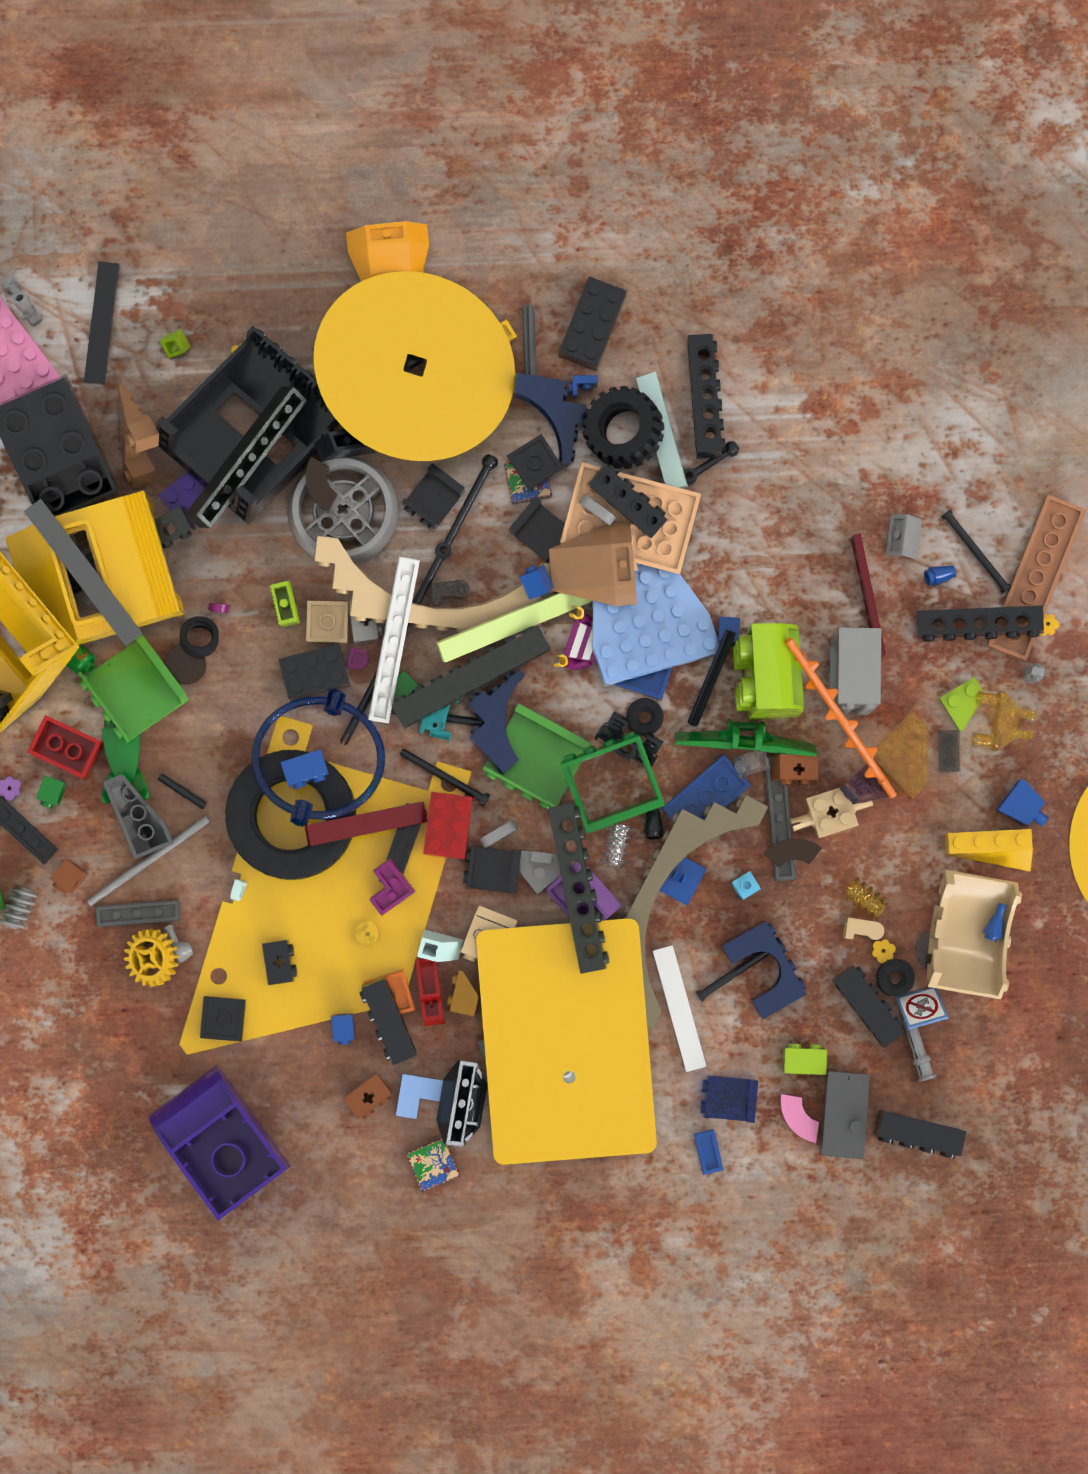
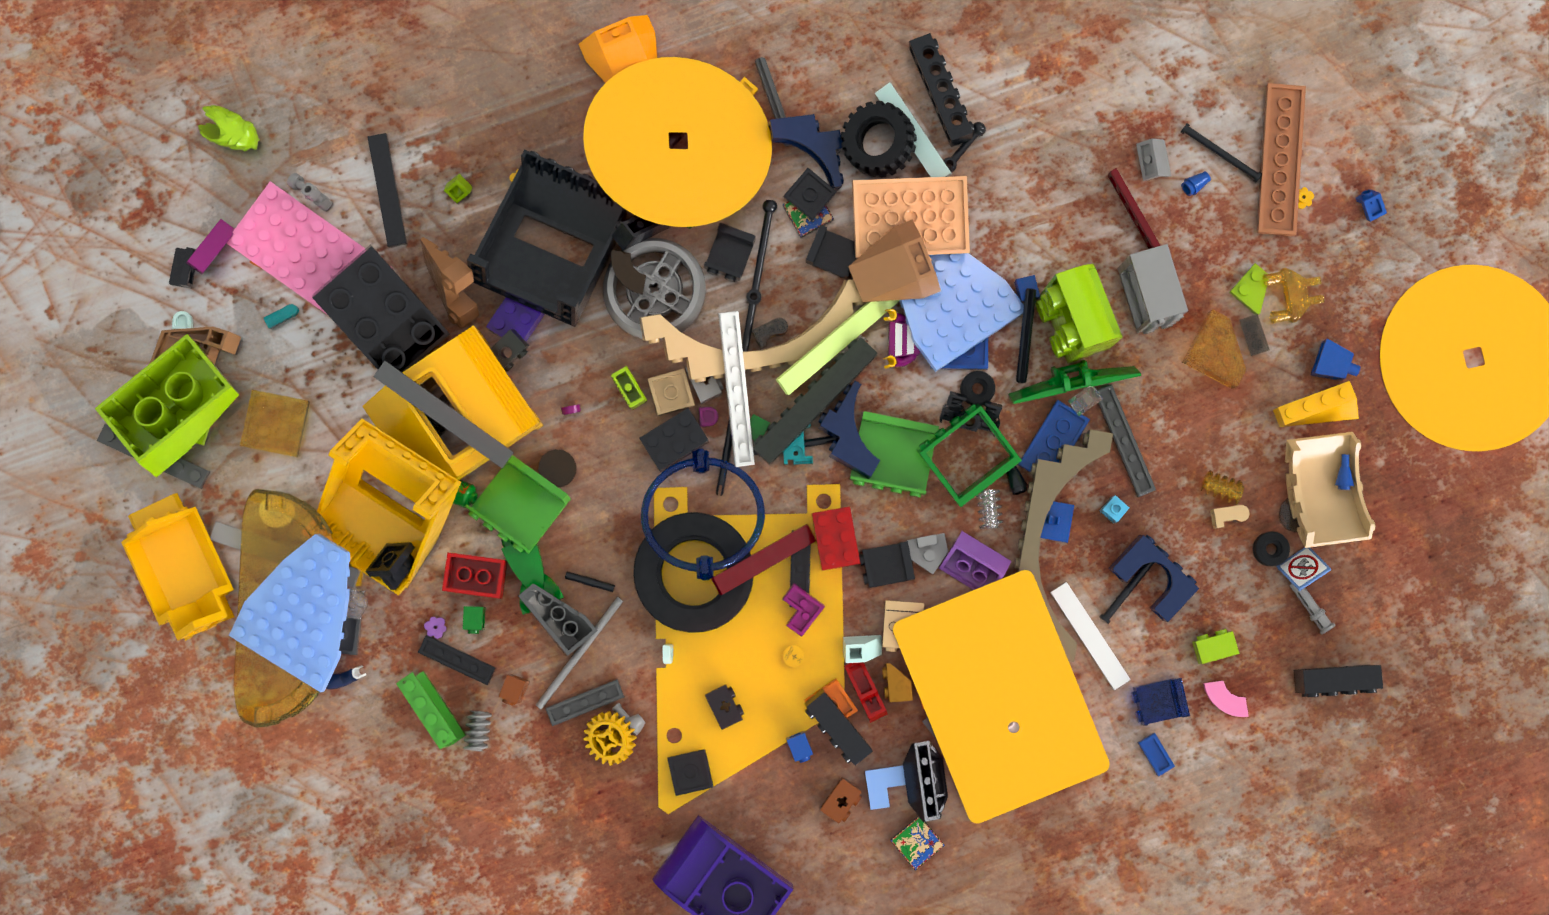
camera: 15 degrees left, 0 degrees up
black tyre [180,616,219,658] -> none
pearl dark grey brick [185,386,307,529] -> none
blue brick [281,749,329,790] -> none
black bar [400,749,491,807] -> none
light grey beam [480,820,518,849] -> none
blue brick [520,564,554,600] -> none
pearl dark grey brick [548,803,609,974] -> none
black brick [559,276,627,371] -> none
blue bracket [569,375,598,399] -> none
light grey beam [579,494,616,526] -> none
black brick [587,464,668,538] -> none
dark brown tile [764,839,822,867] -> none
dark orange brick [772,754,819,785] -> none
orange plant [785,637,897,798] -> none
tan brick [790,786,873,839] -> none
dark grey brick [819,1071,870,1159] -> none
black brick [832,965,905,1048] -> none
wing [840,764,898,805] -> none
yellow plant [872,939,896,963] -> none
black brick [917,605,1044,642] -> none
light grey hinge [1022,663,1045,684] -> none

